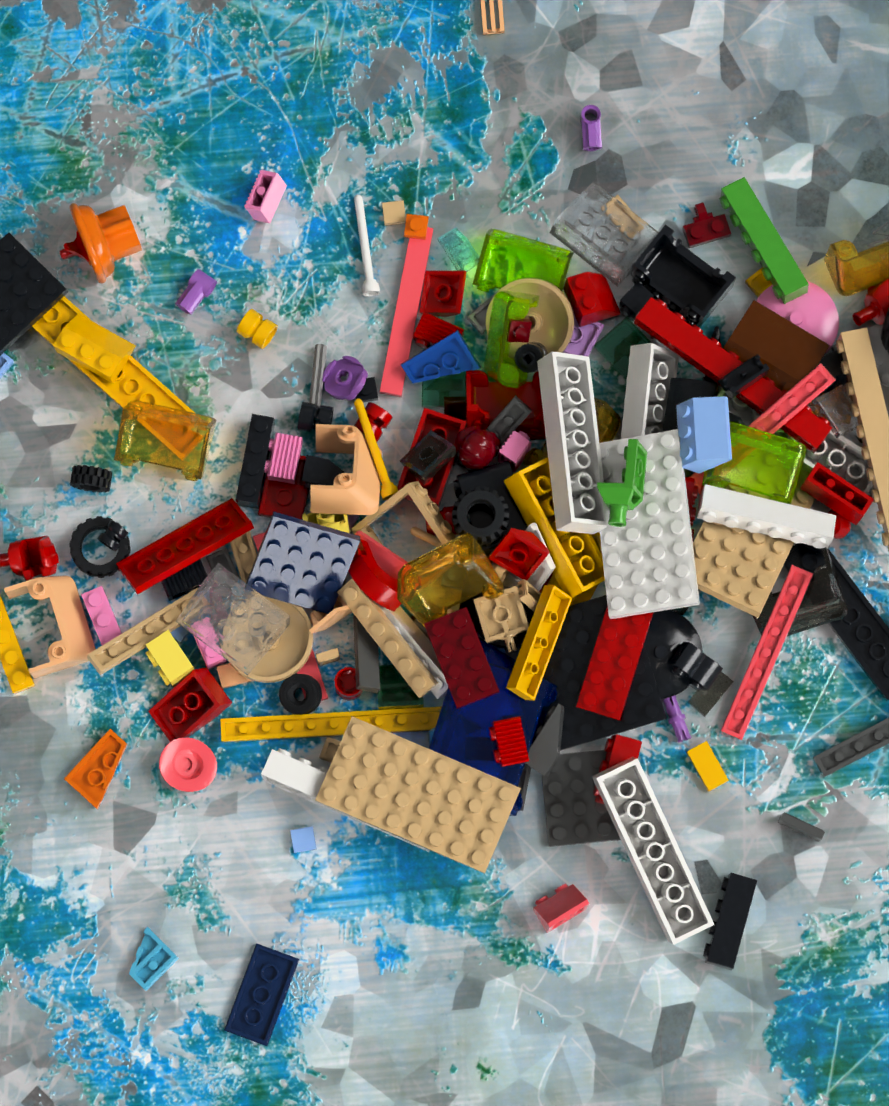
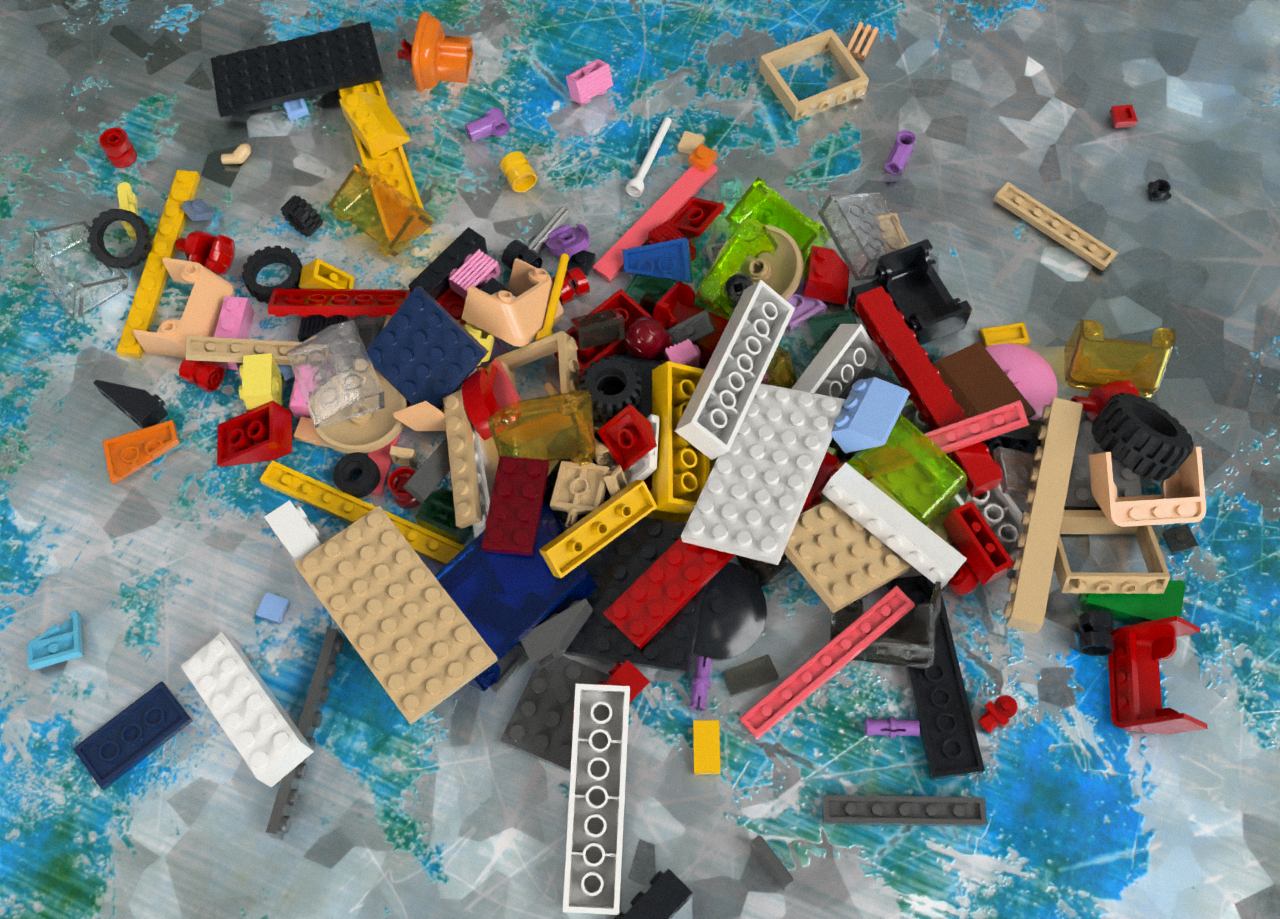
camera: 30 degrees right, 15 degrees down
black wheel [97,520,129,552] -> none
coral hat [159,738,217,792] -> none
red brick [489,716,529,767] -> none
dark red plate [505,318,532,343] -> none
coral slope [533,883,589,933] -> none
bright green plate [597,439,647,527] -> none
black brick [668,642,723,691] -> none
dark red hinge [682,202,731,248] -> none
black hinge [718,354,770,399] -> none
bright green brick [719,177,809,304] -> none
none -> black slope [93,380,168,429]
none -> red wheel [179,358,225,392]
none -> white brick [181,632,314,788]
none -> dark grey plate [266,628,344,840]
none -> yellow slope [299,258,355,289]
none -> tan window [759,29,869,122]
none -> medium lavender pin [864,717,920,738]
none -> tan plate [994,182,1118,271]
none -> black plate [1147,179,1171,200]

